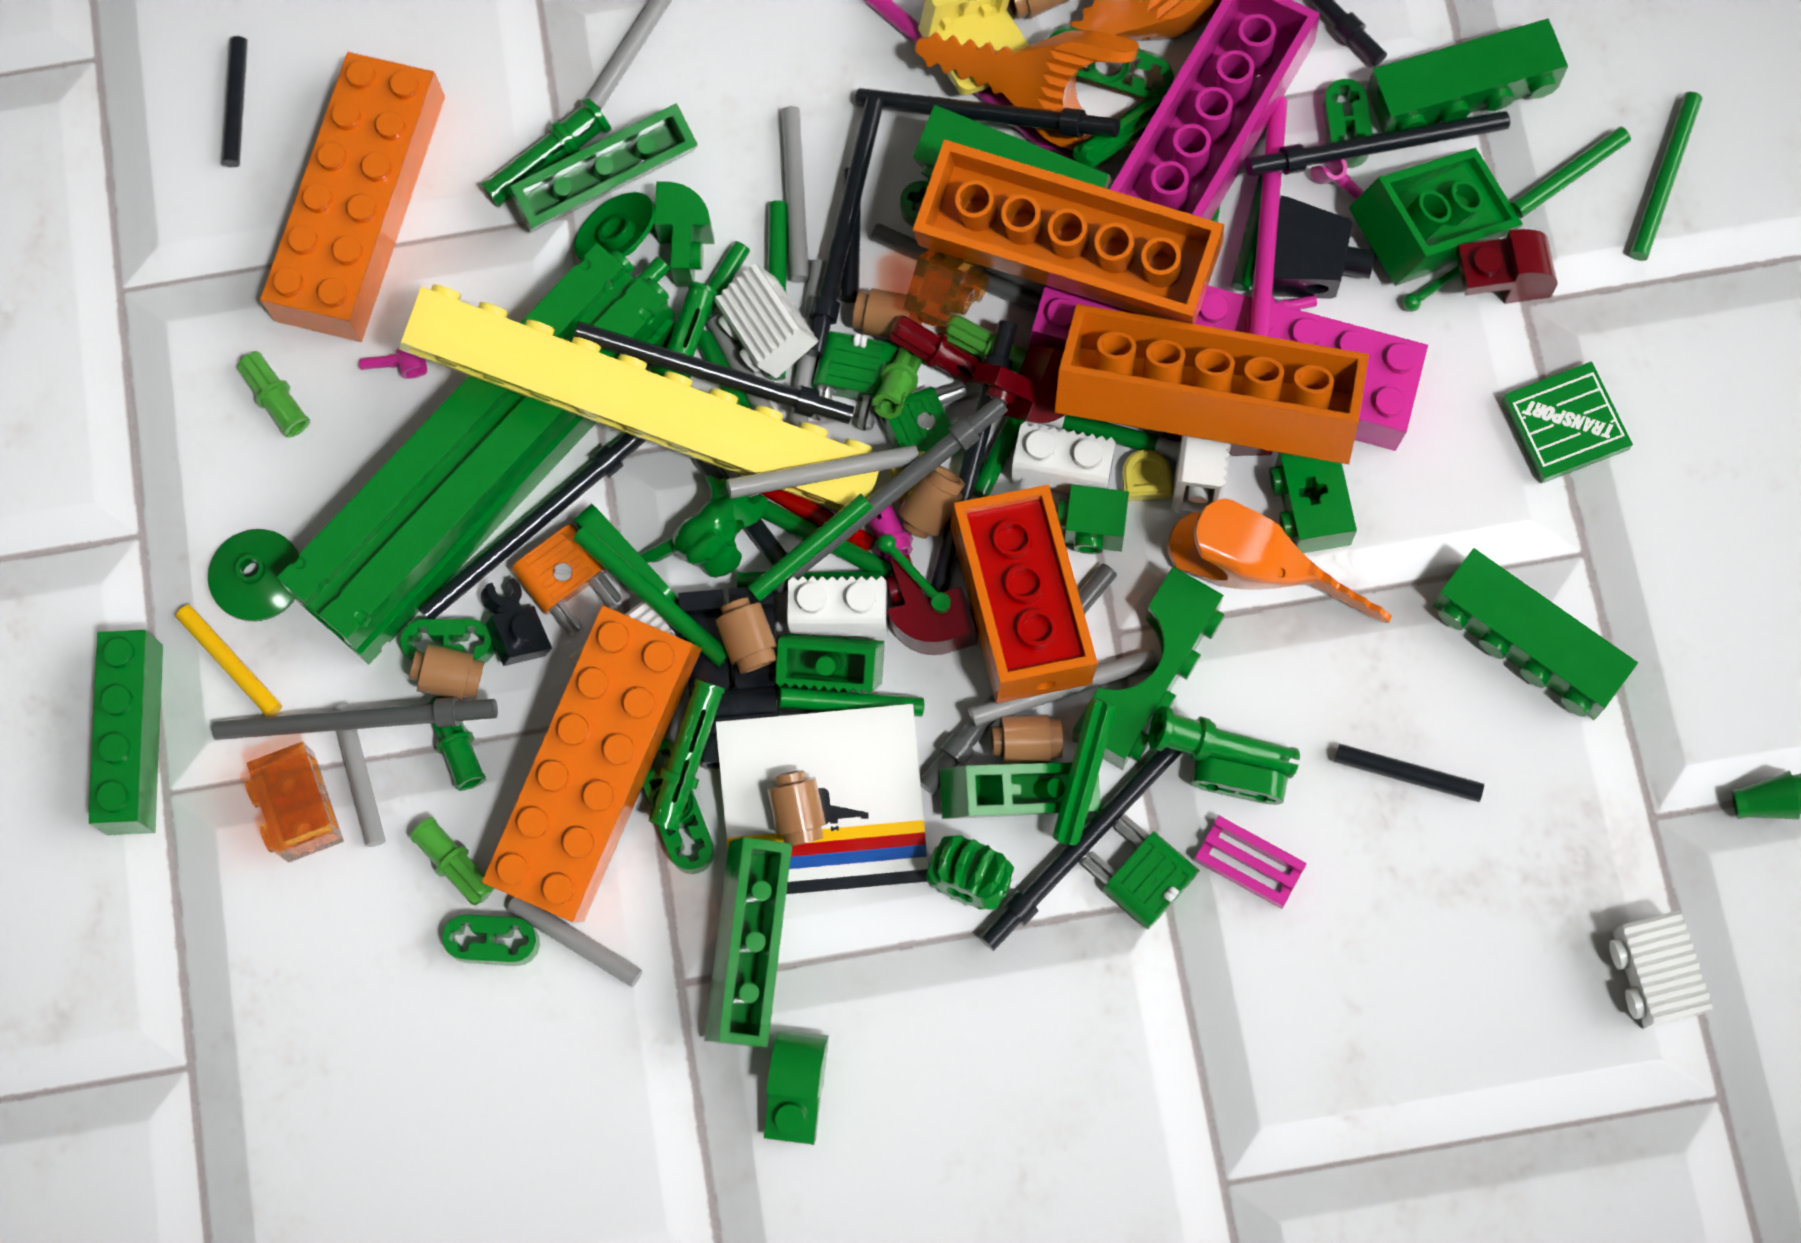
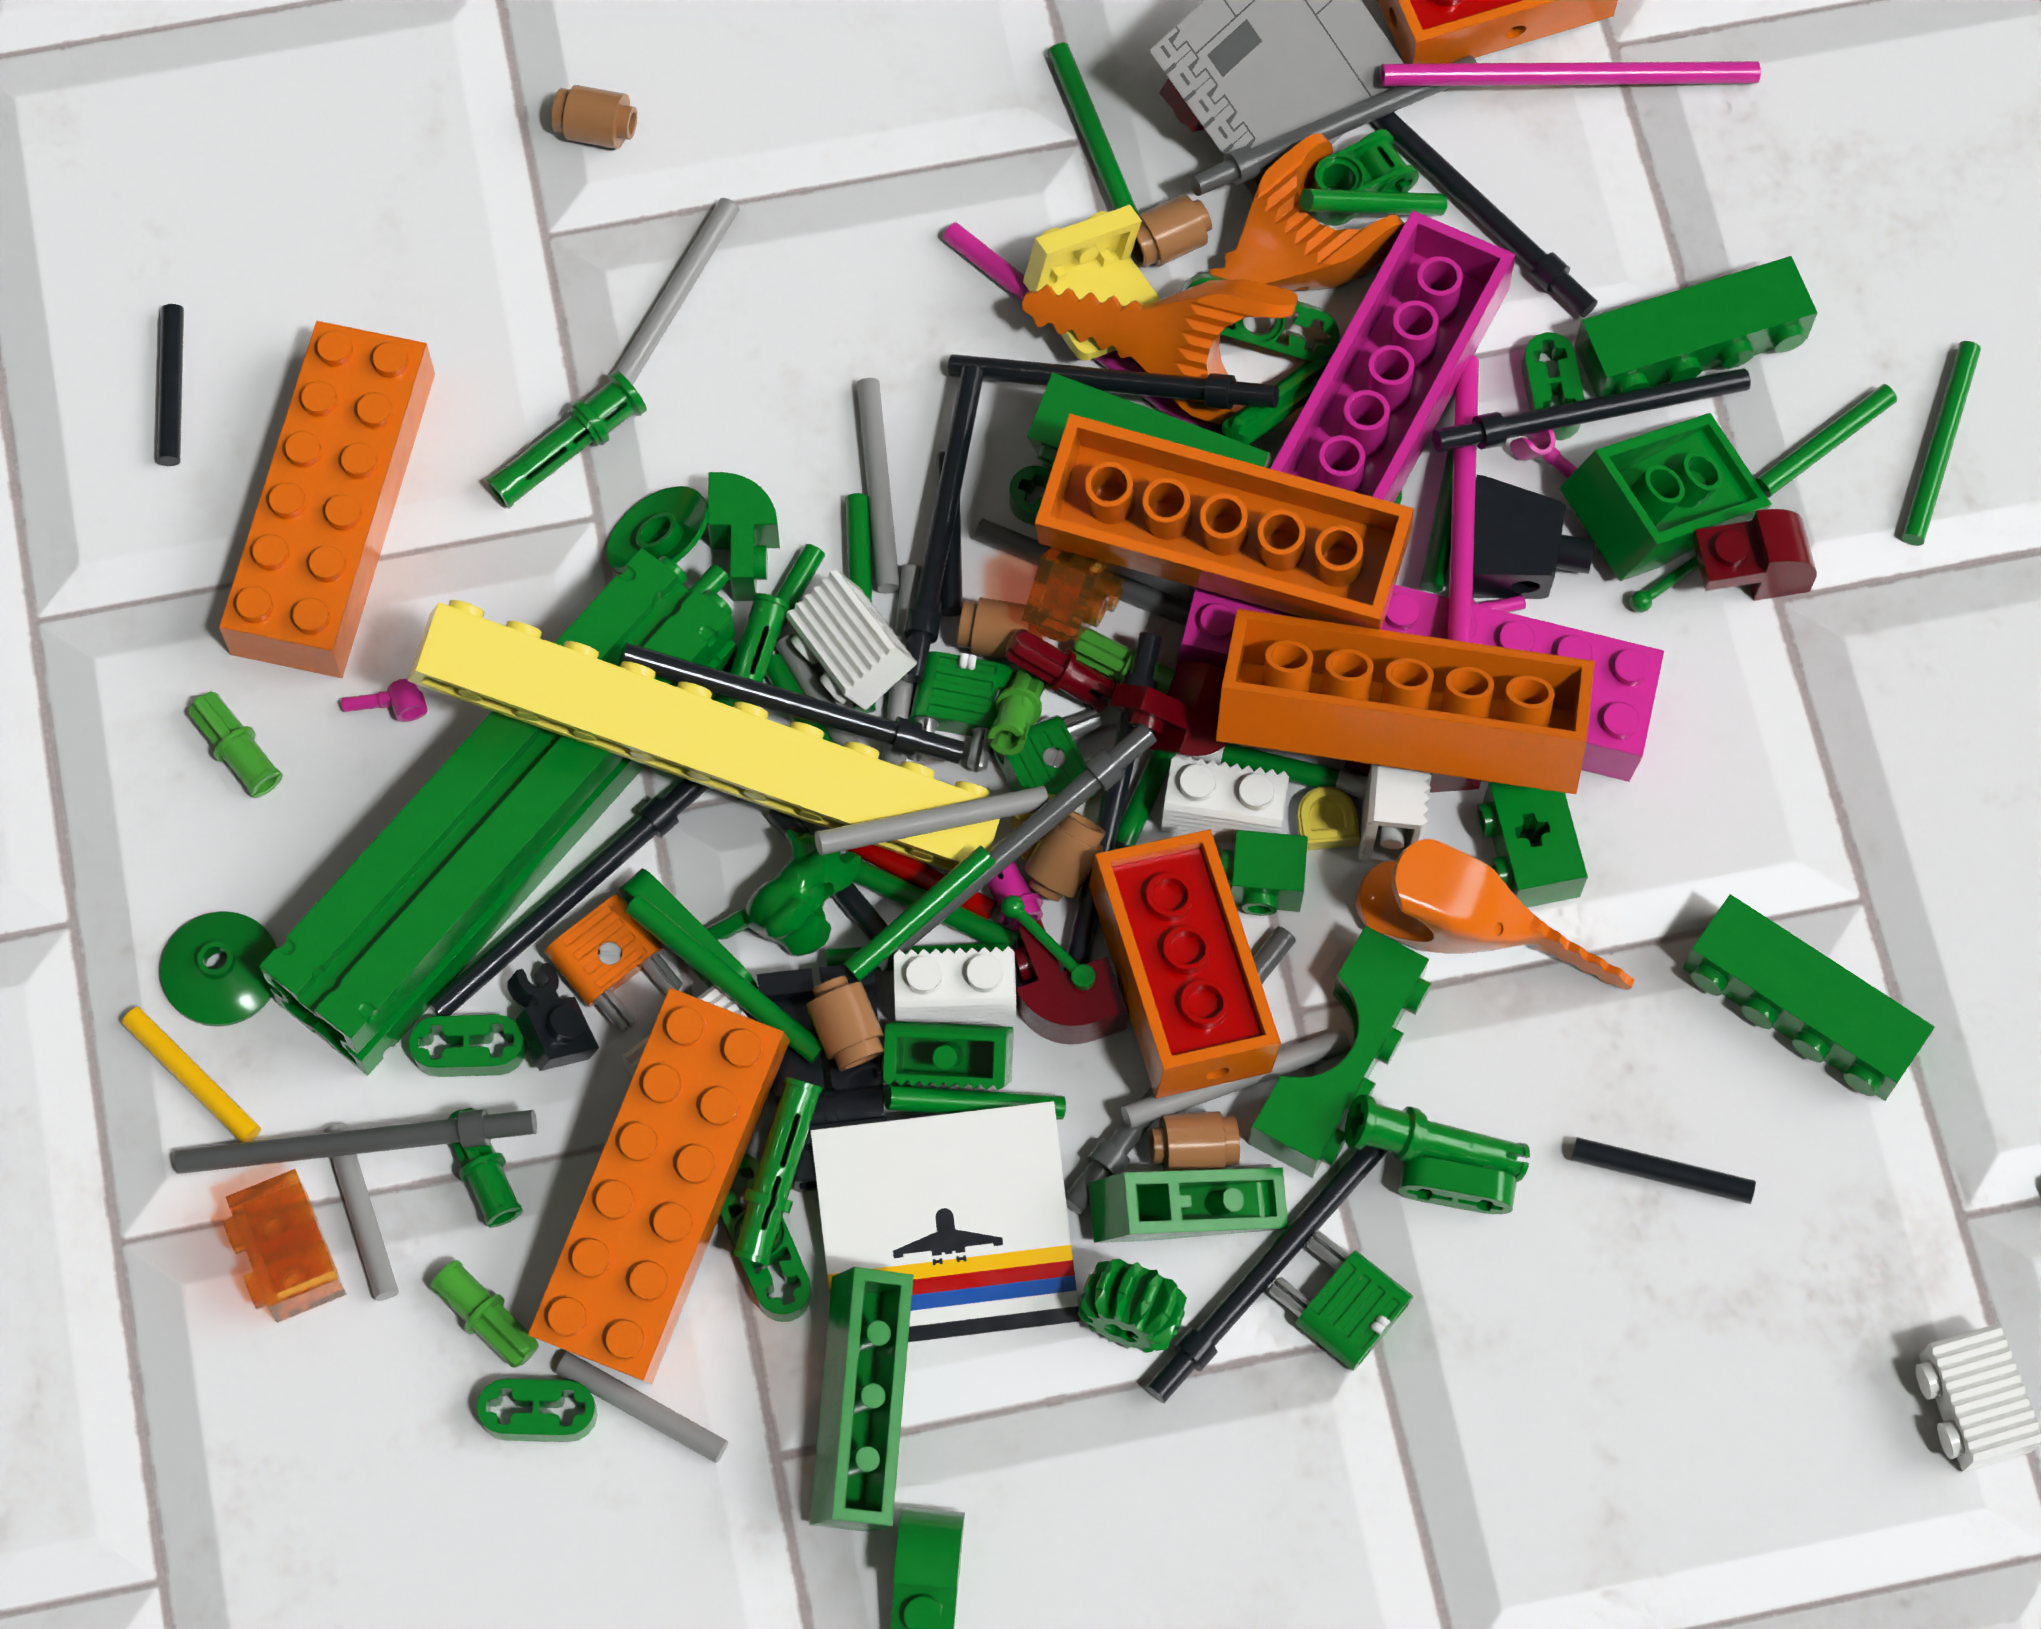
camera: 10 degrees left, 5 degrees down
green brick [88,630,163,835] -> none
medium nougat brick [409,644,484,701] -> none
green brick [508,103,698,234] -> none
medium nougat brick [767,770,826,846] -> none
green axle [1053,699,1116,846] -> none
dark pink tile [1194,815,1307,909] -> none
green tile [1502,361,1633,483] -> none

